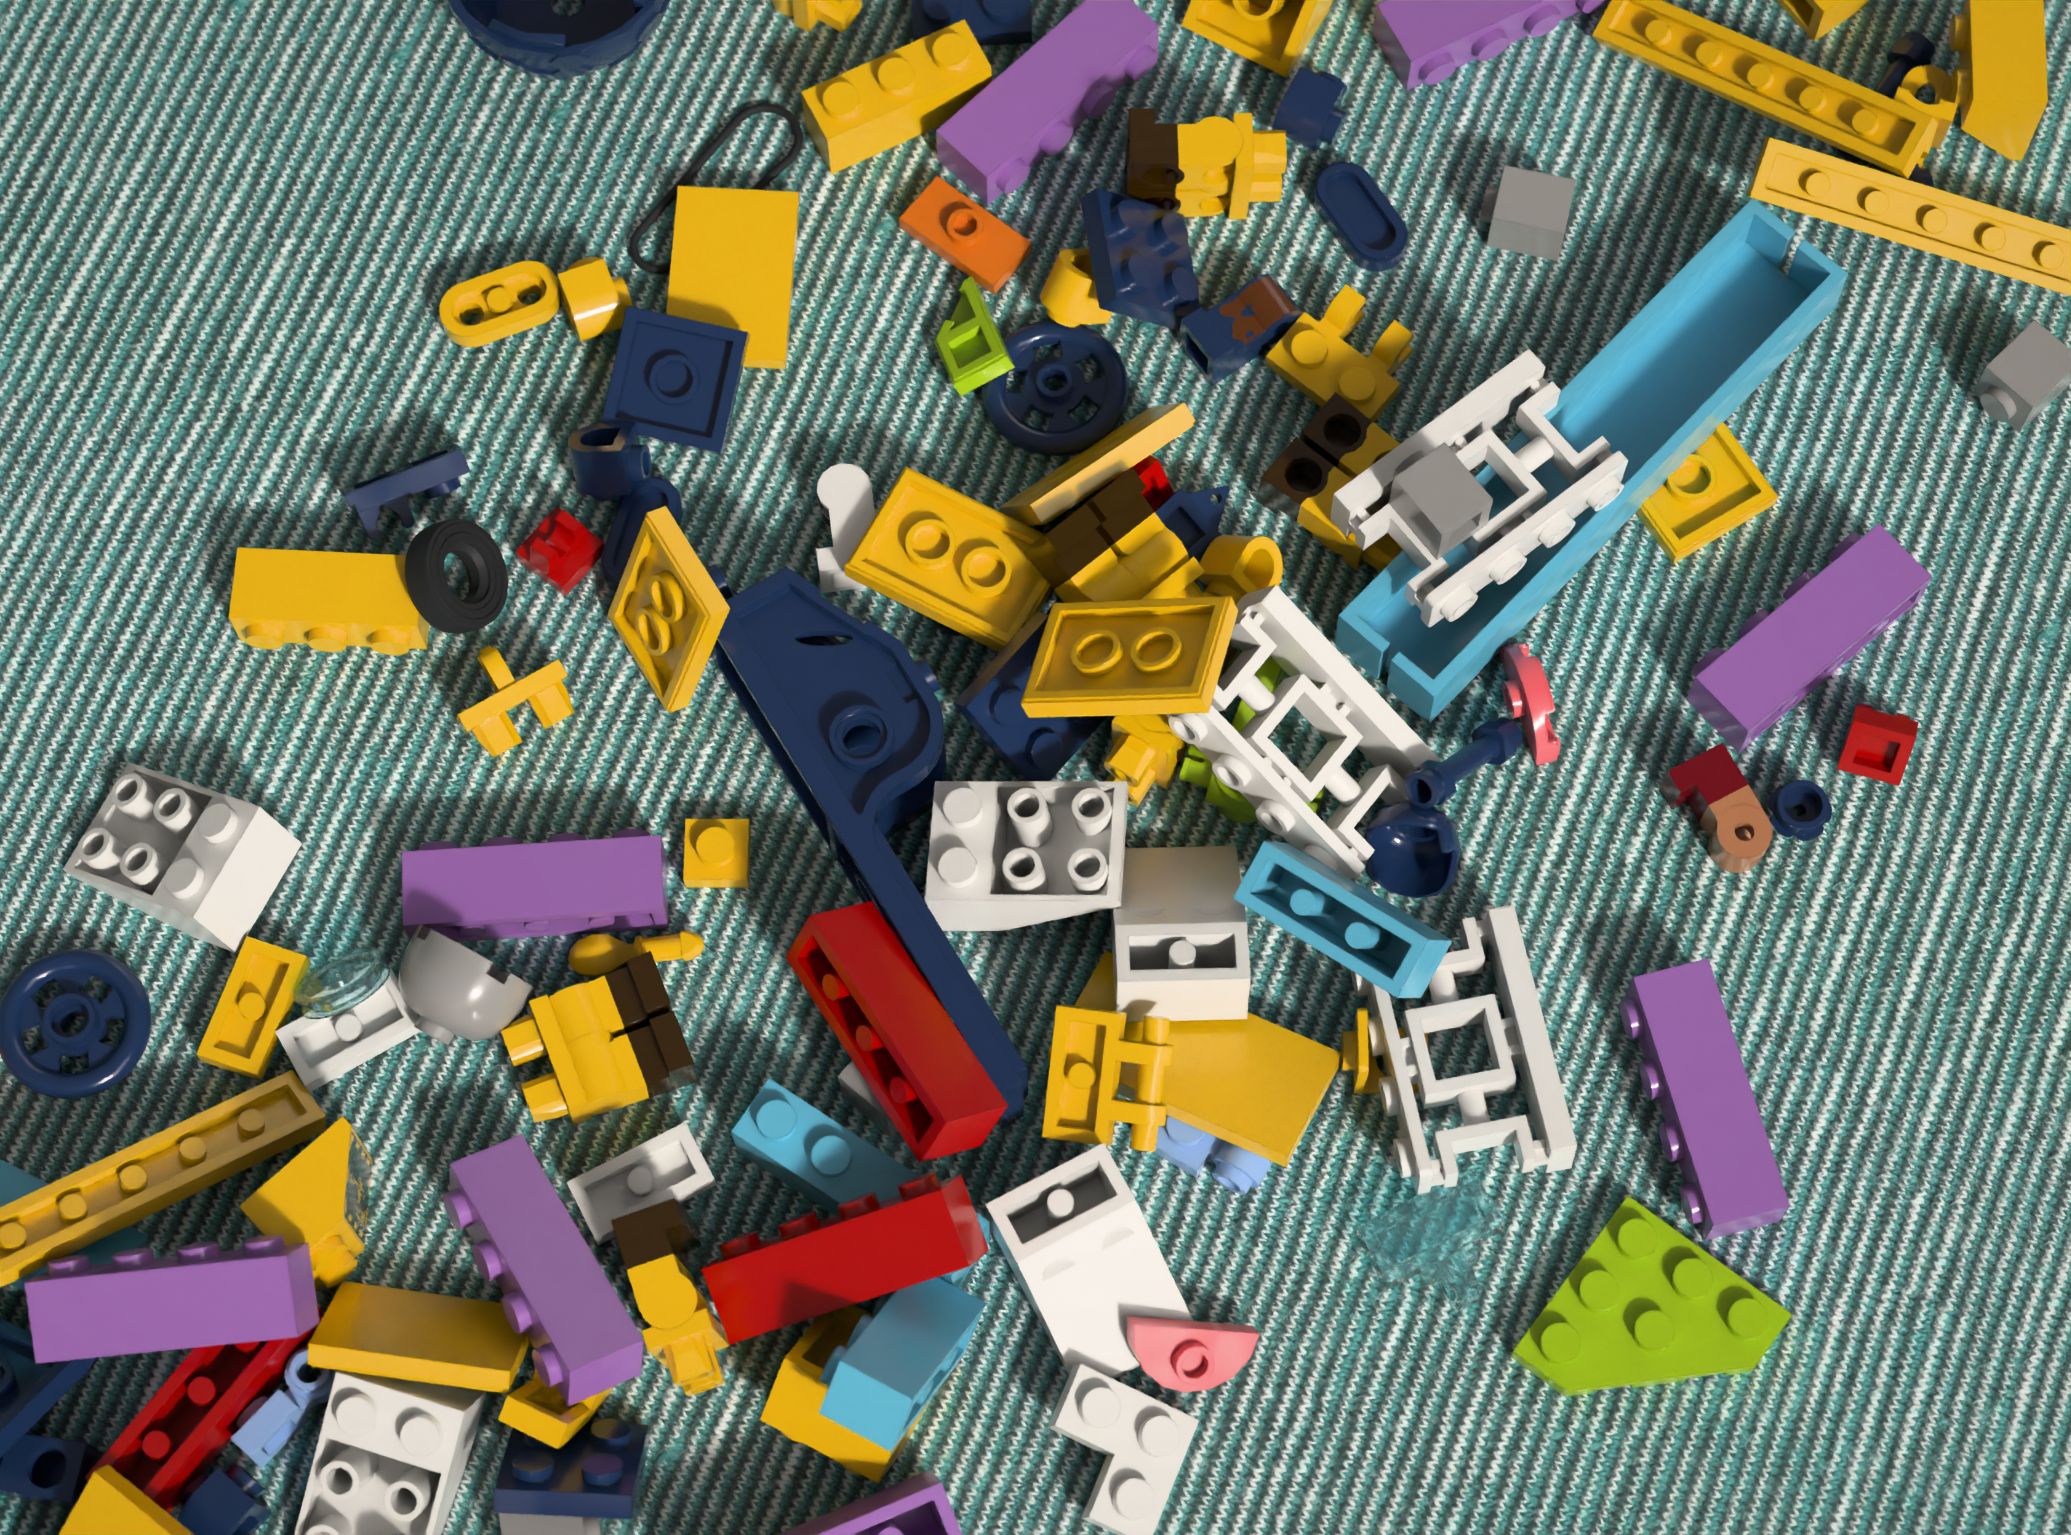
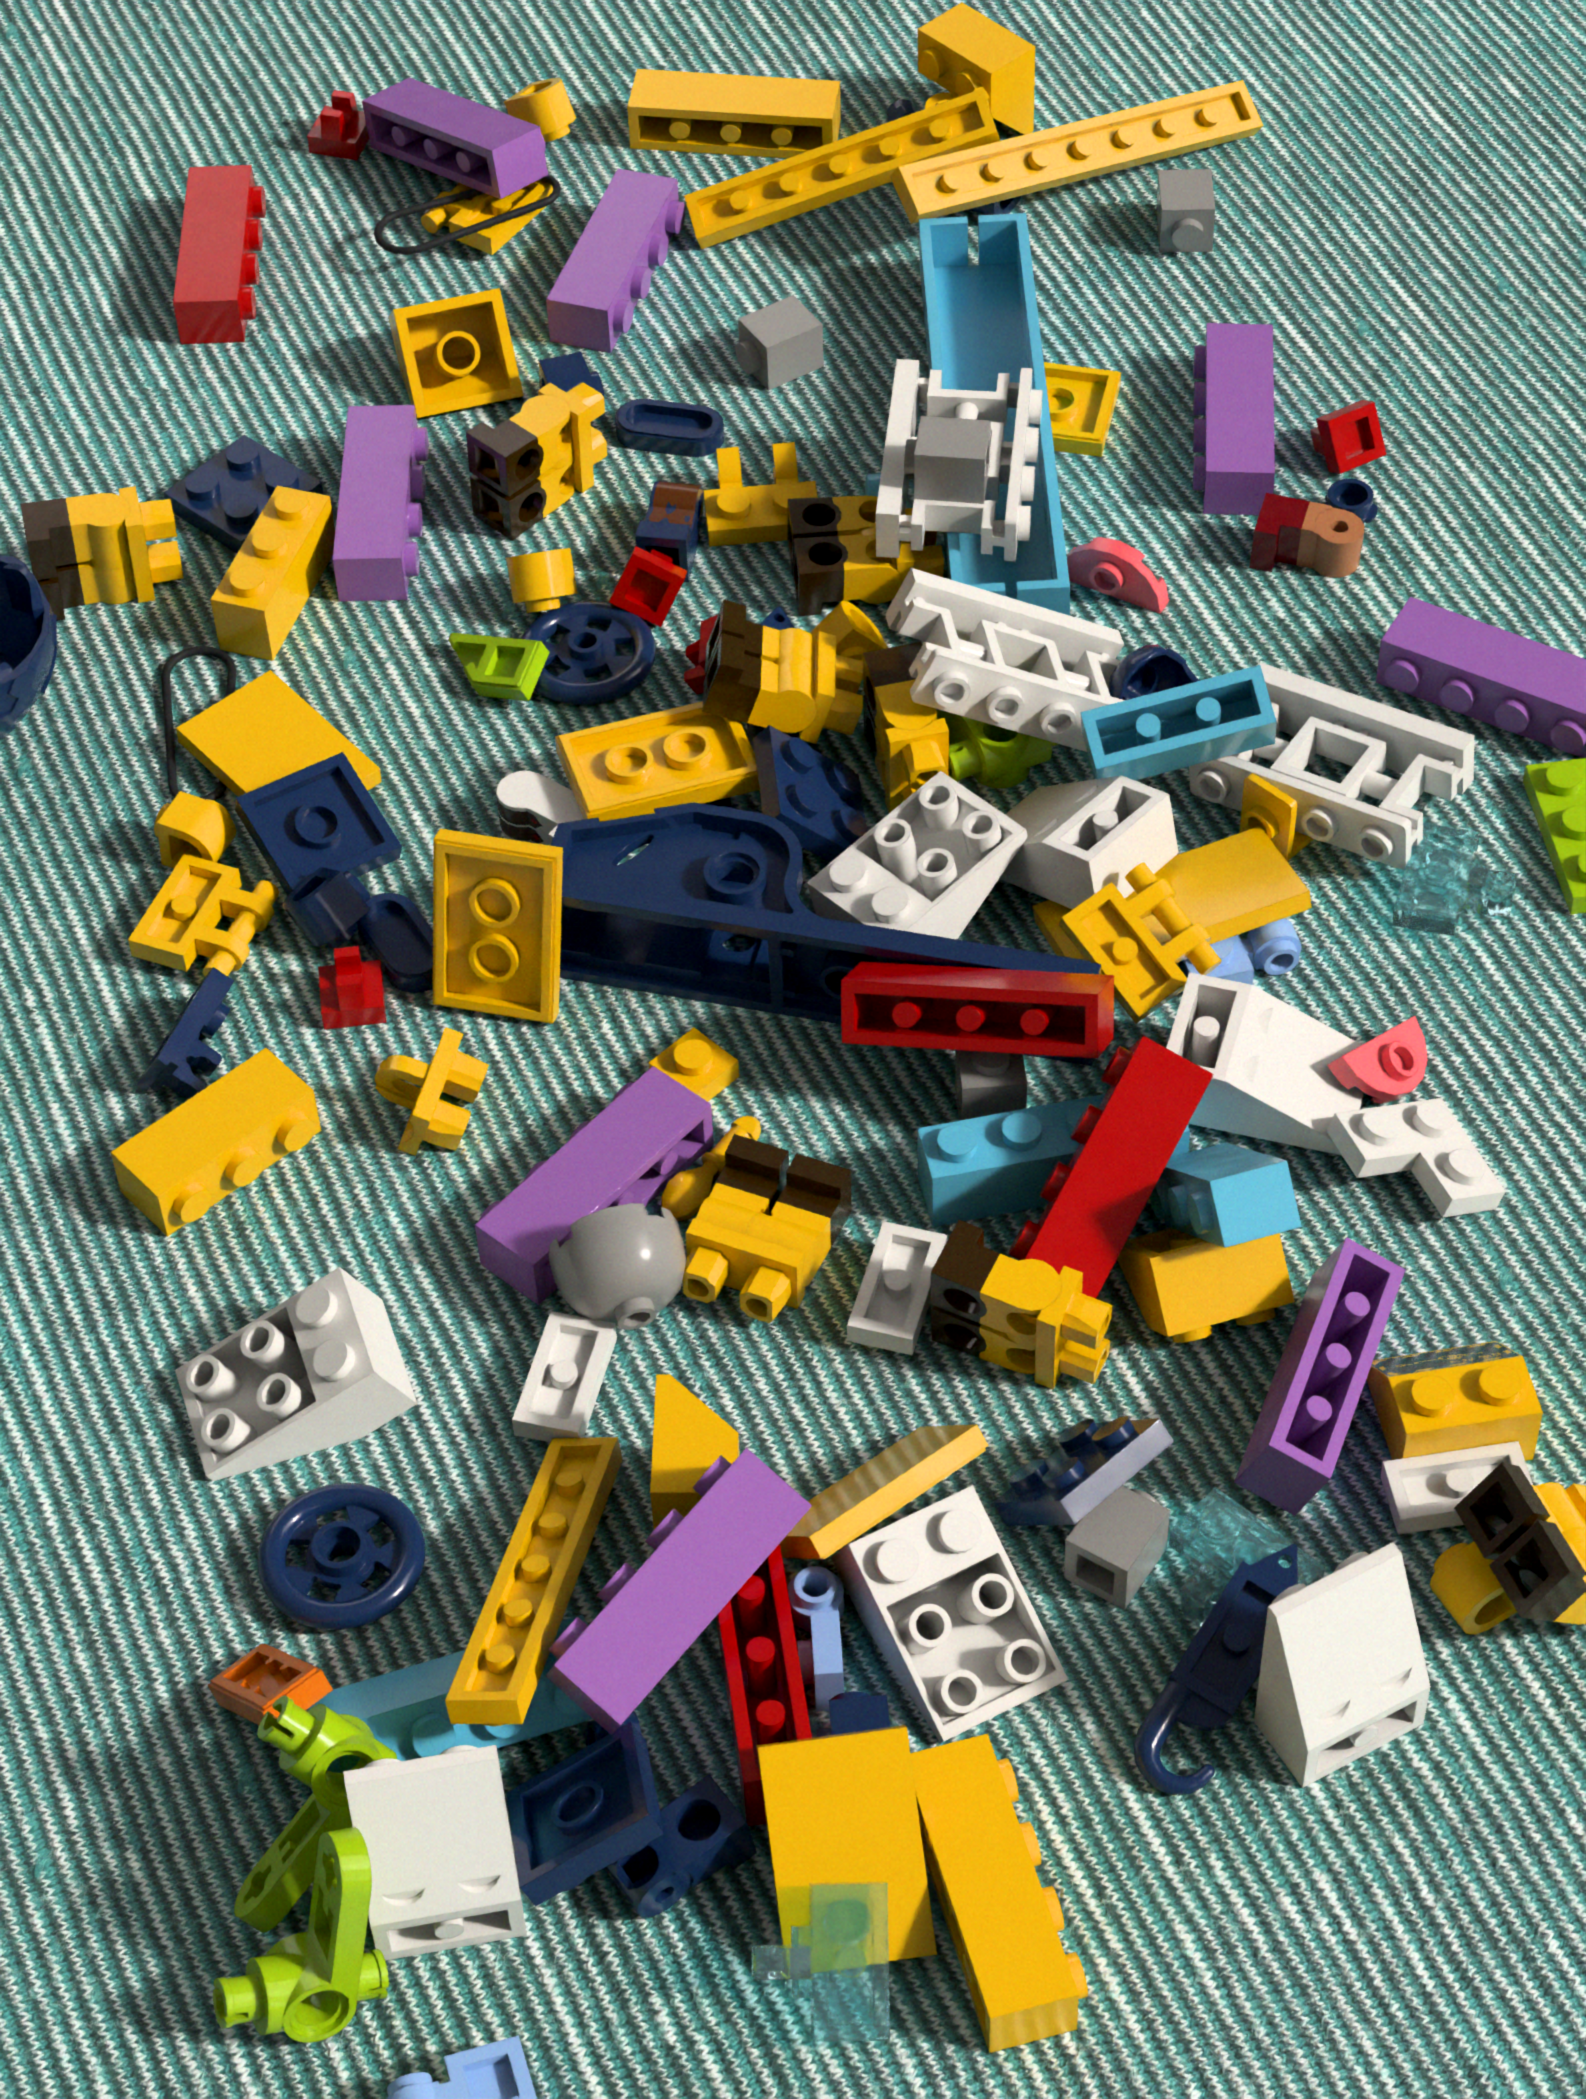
camera: 45 degrees left, 20 degrees down
yellow plate [196,936,311,1082] -> none
clear light blue piece [293,947,390,1019] -> none
black tyre [405,519,508,634] -> none
yellow plate [439,261,561,347] -> none
medium lavender brick [443,1134,644,1406] -> none
yellow slope [498,1370,615,1449] -> none
orange plate [899,176,1032,295] -> none
yellow tile [999,402,1196,526] -> none
yellow tile [1020,596,1238,718] -> none
dark blue plate [1080,188,1200,331] -> none
dark blue bar [1405,717,1522,809] -> none
none -> yellow plate [128,854,279,977]
none -> red tile [609,546,687,627]

